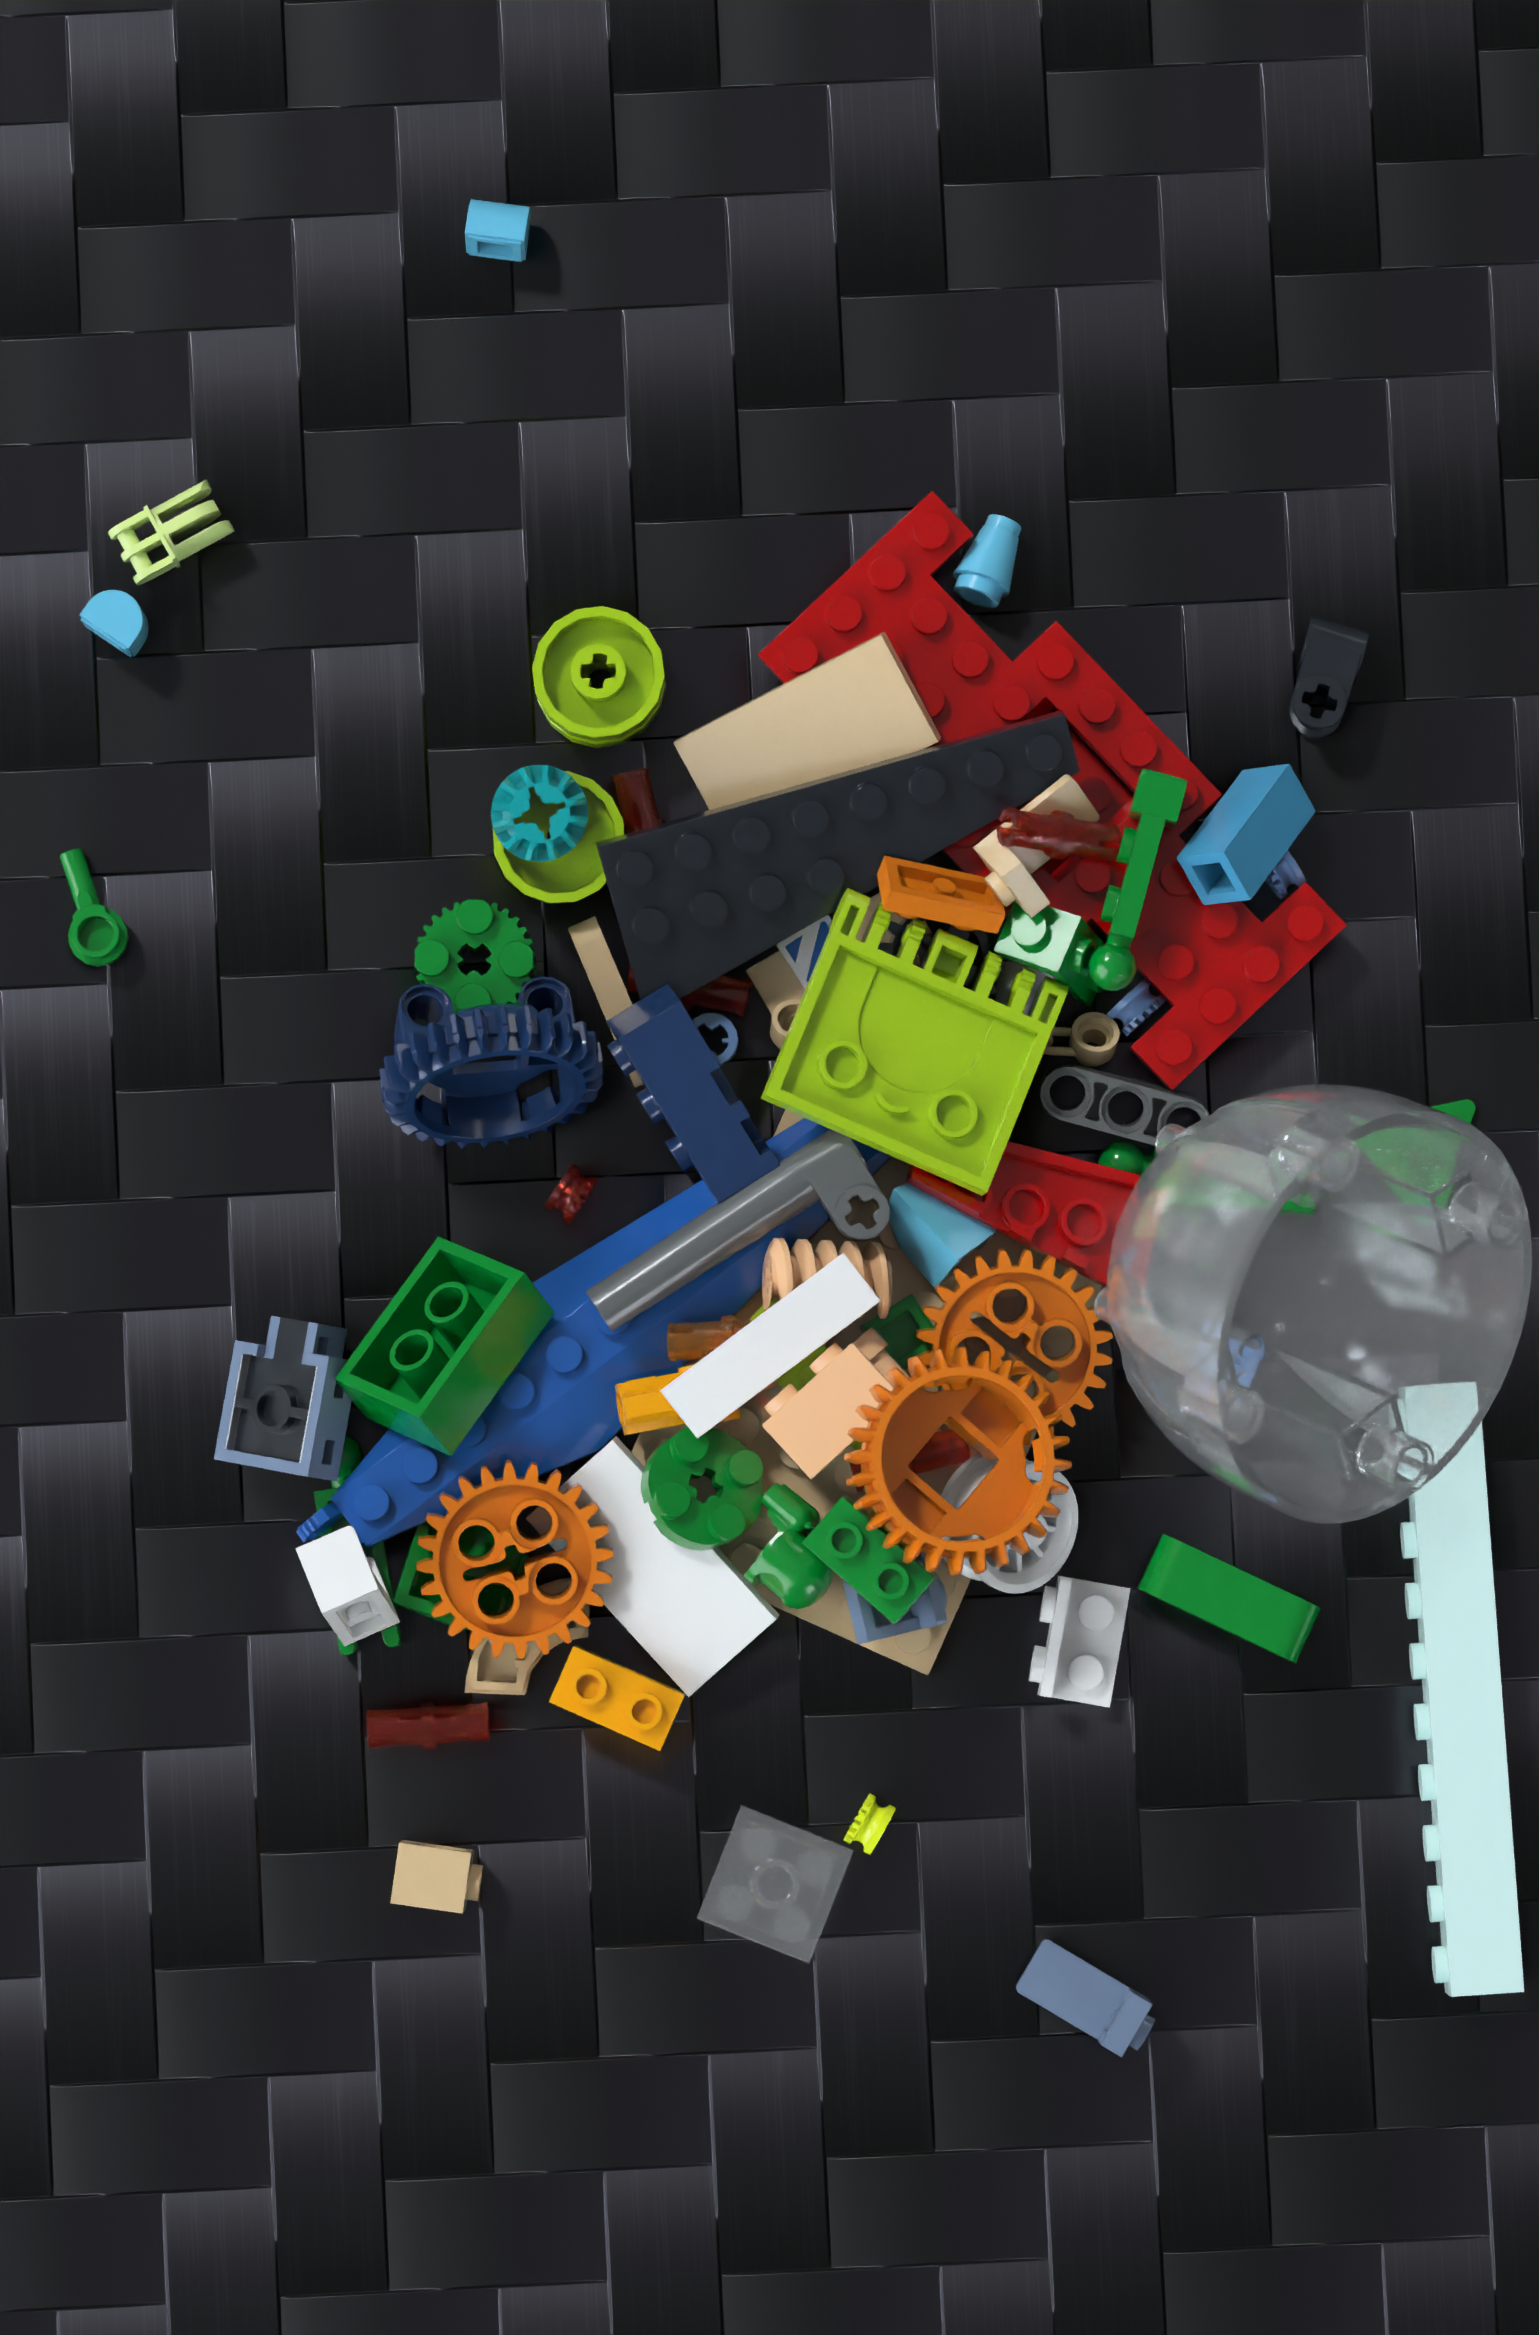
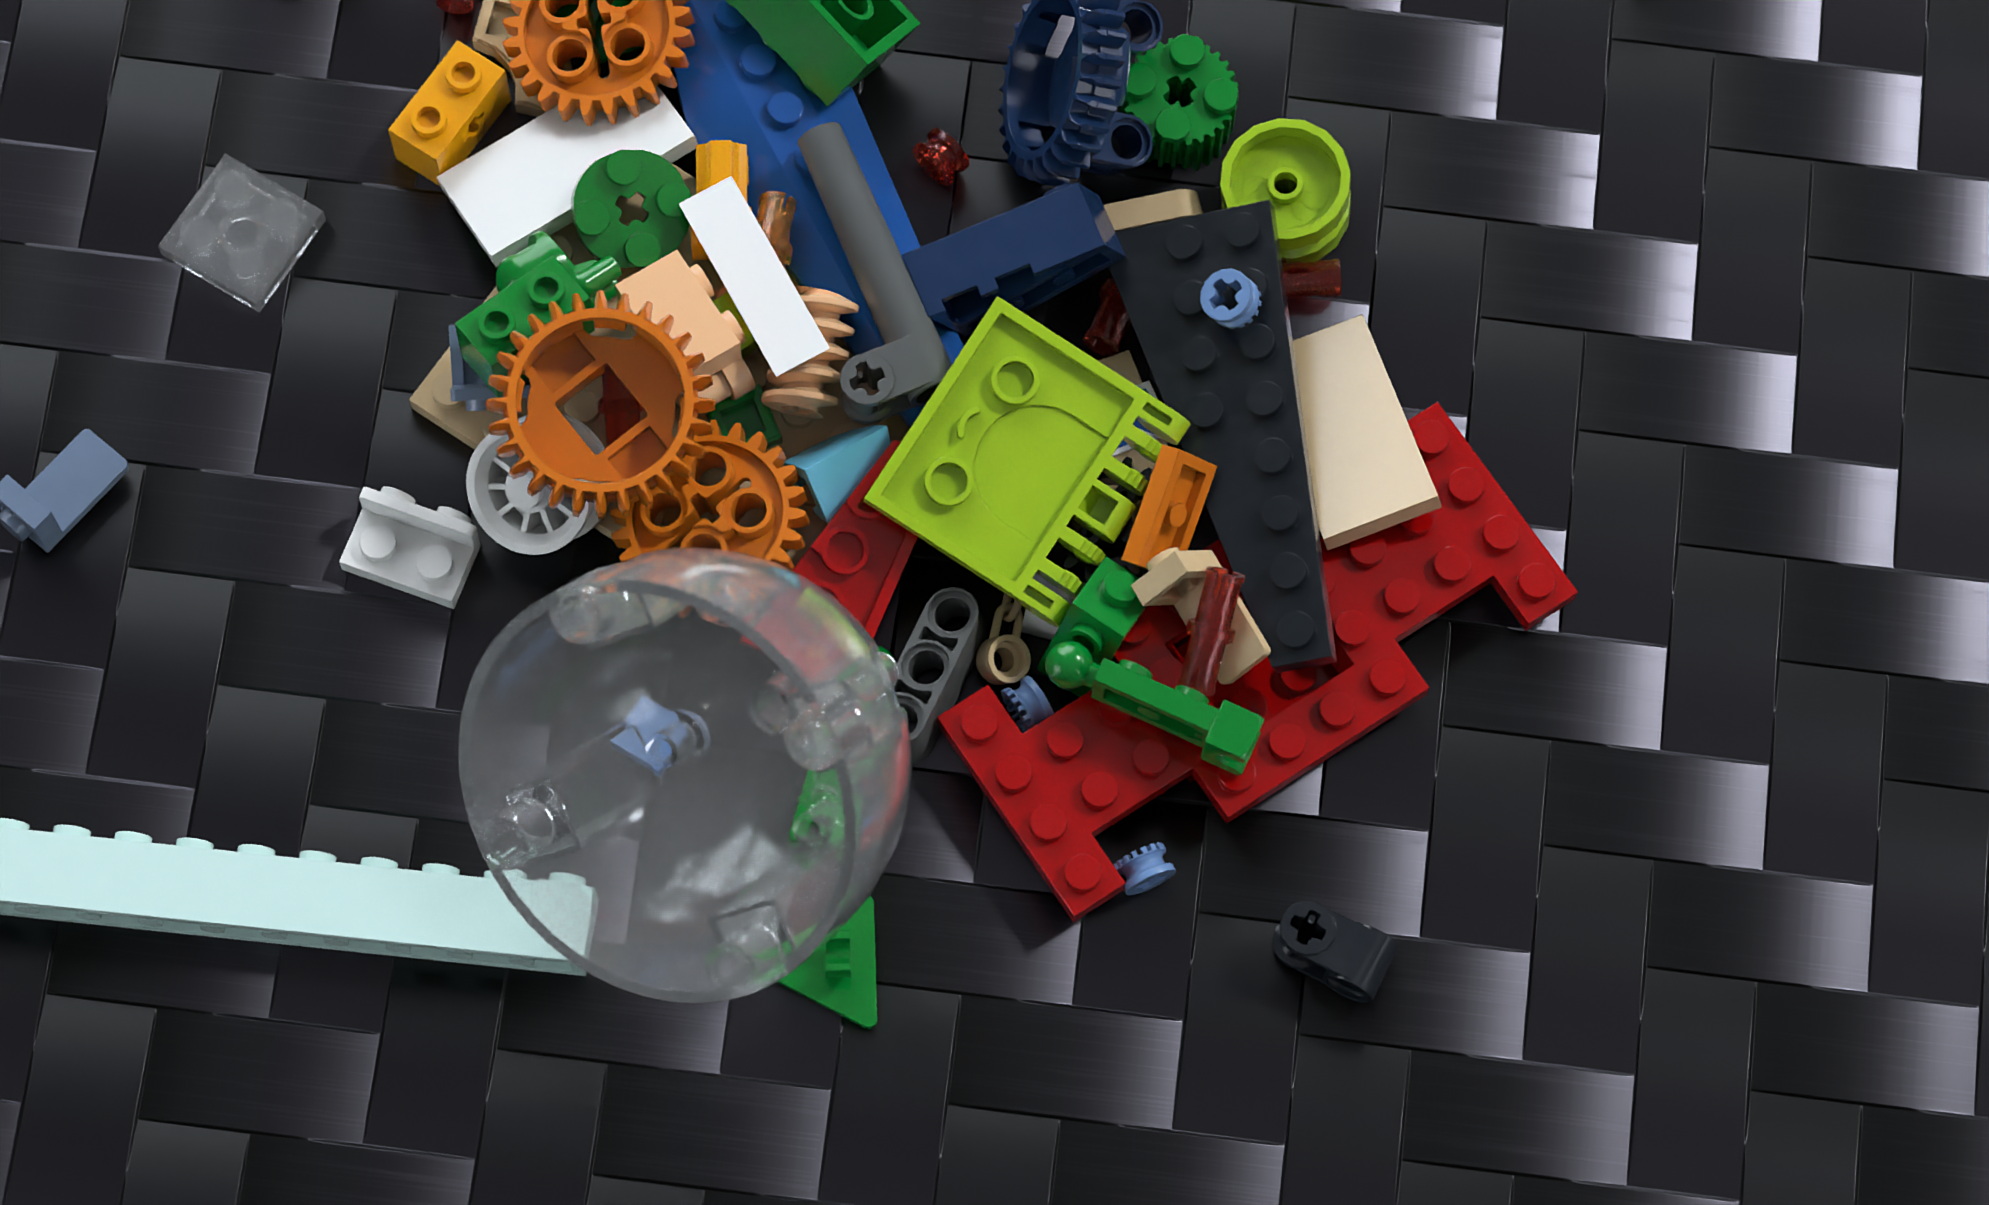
camera: 95 degrees right, 15 degrees down
medium azure brick [465,199,531,262] -> none
teal gear [491,765,588,862] -> none
lime wheel [532,606,666,748] -> none
medium blue bush [692,1013,738,1067] -> none
neon yellow bush [843,1793,896,1855] -> none
medium azure cone [953,514,1022,608] -> none
green beam [1137,1534,1321,1663] -> none
dark azure brick [1177,764,1316,905] -> none
none -> medium blue bush [1200,268,1261,329]

